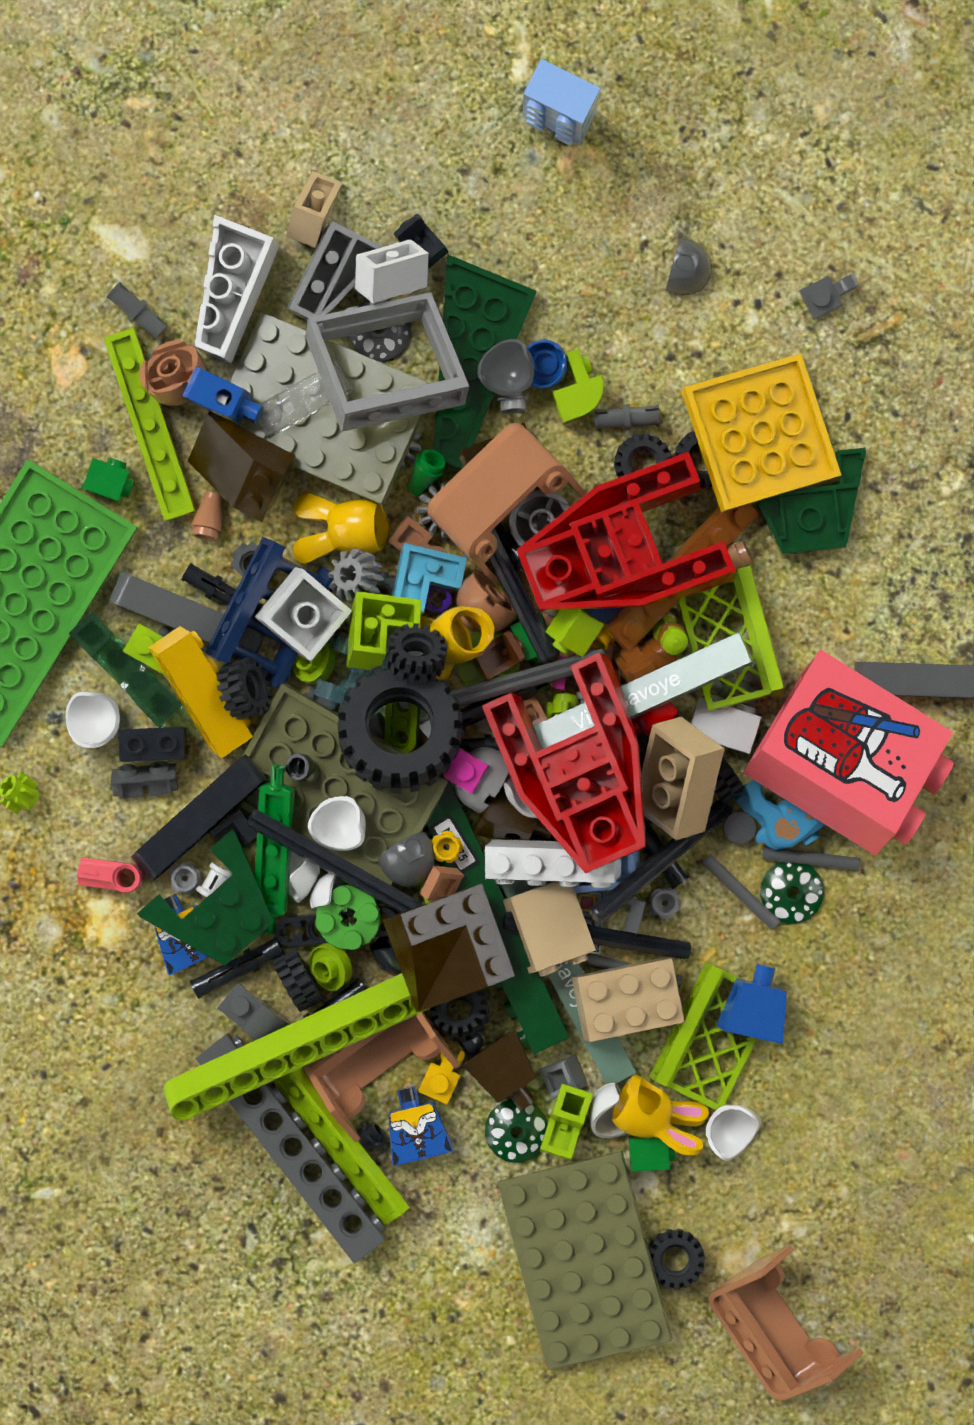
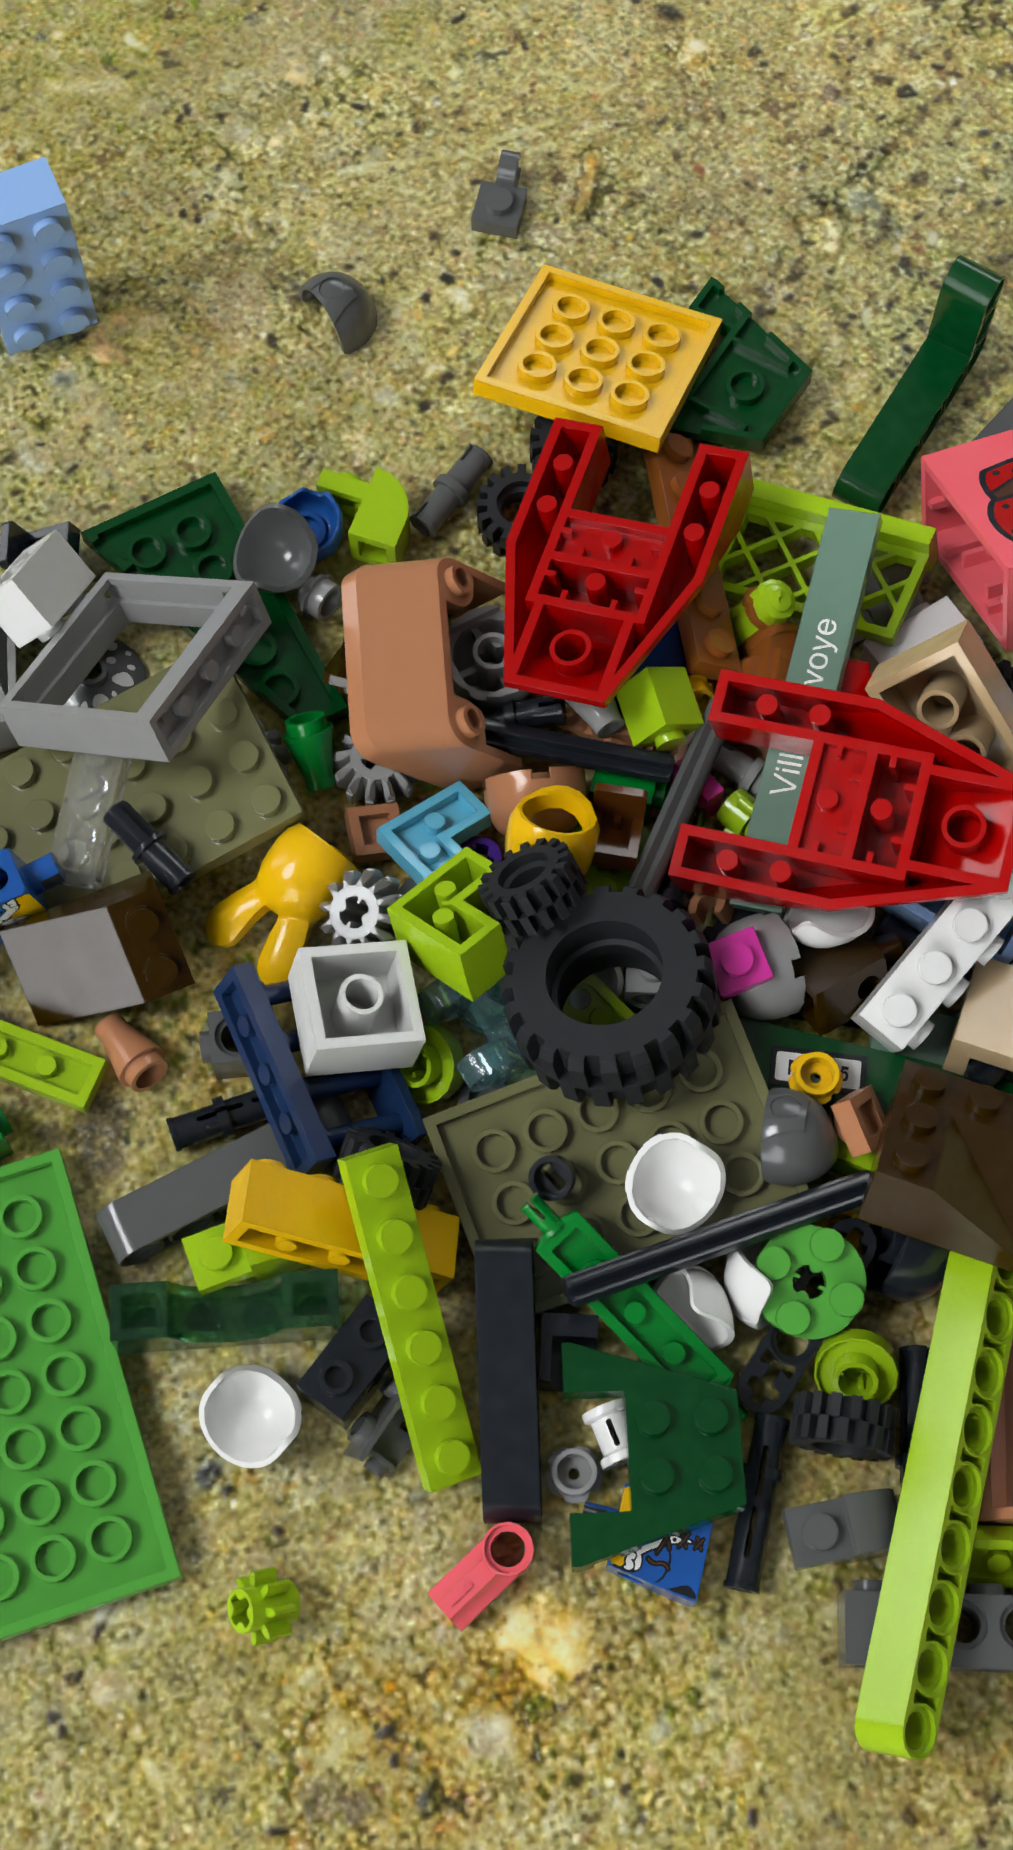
camera: 50 degrees left, 20 degrees down
none -> black axle [103,800,197,896]
none -> lime plate [337,1143,481,1493]
none -> dark green beam [832,255,1006,513]

